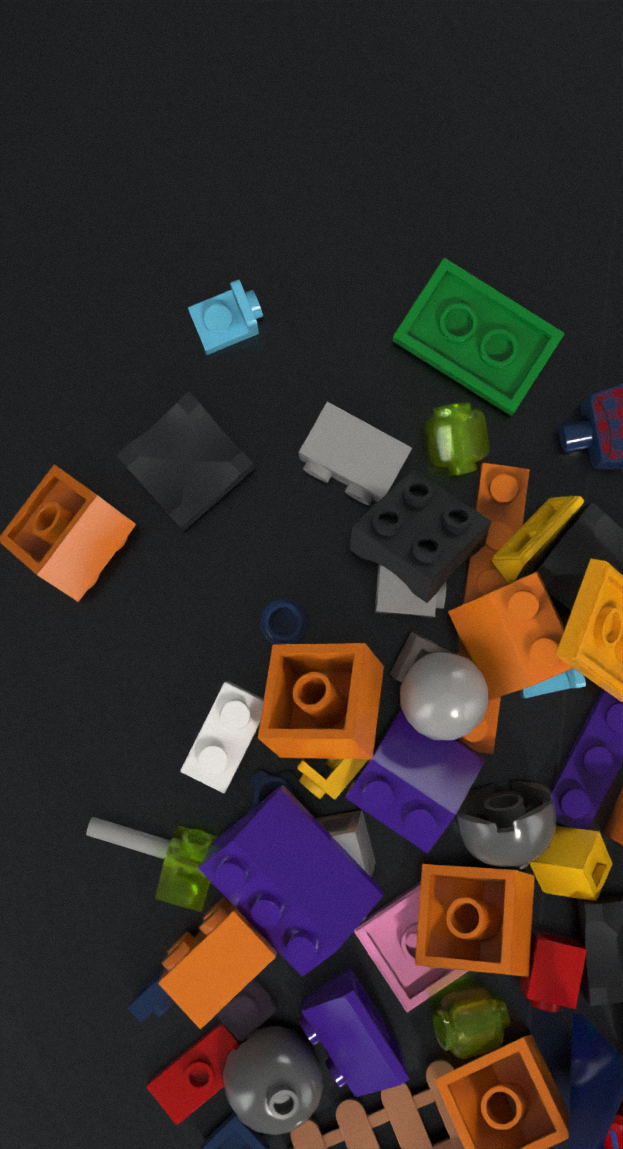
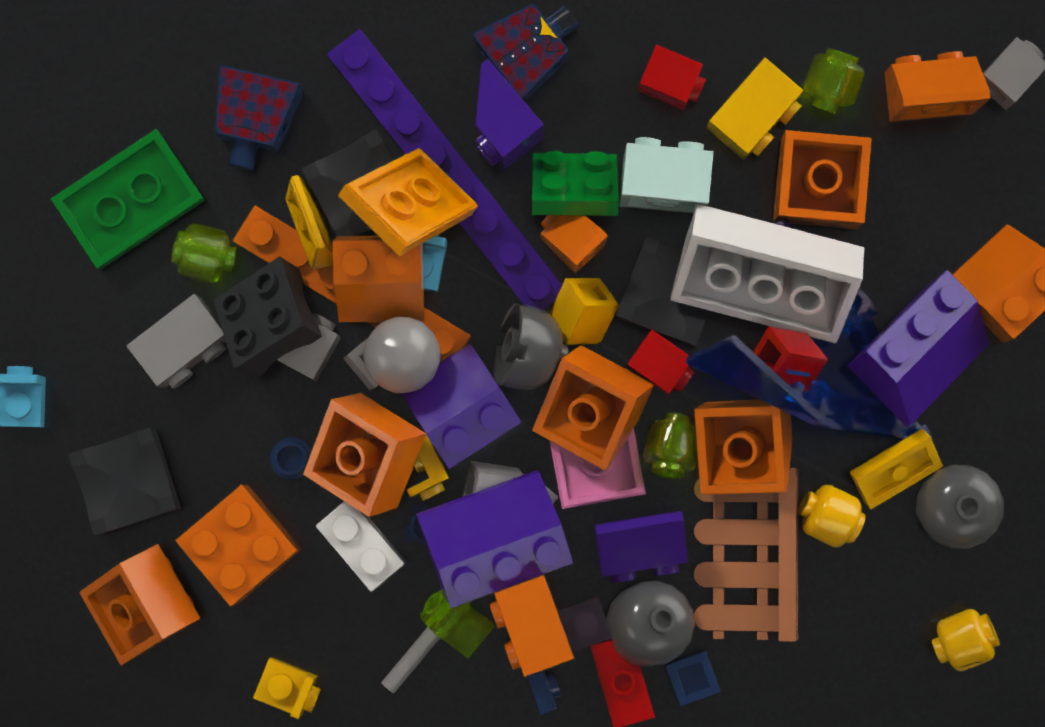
camera: 60 degrees left, 0 degrees up
none -> orange brick [175,484,302,607]
none -> yellow bracket [253,657,321,719]

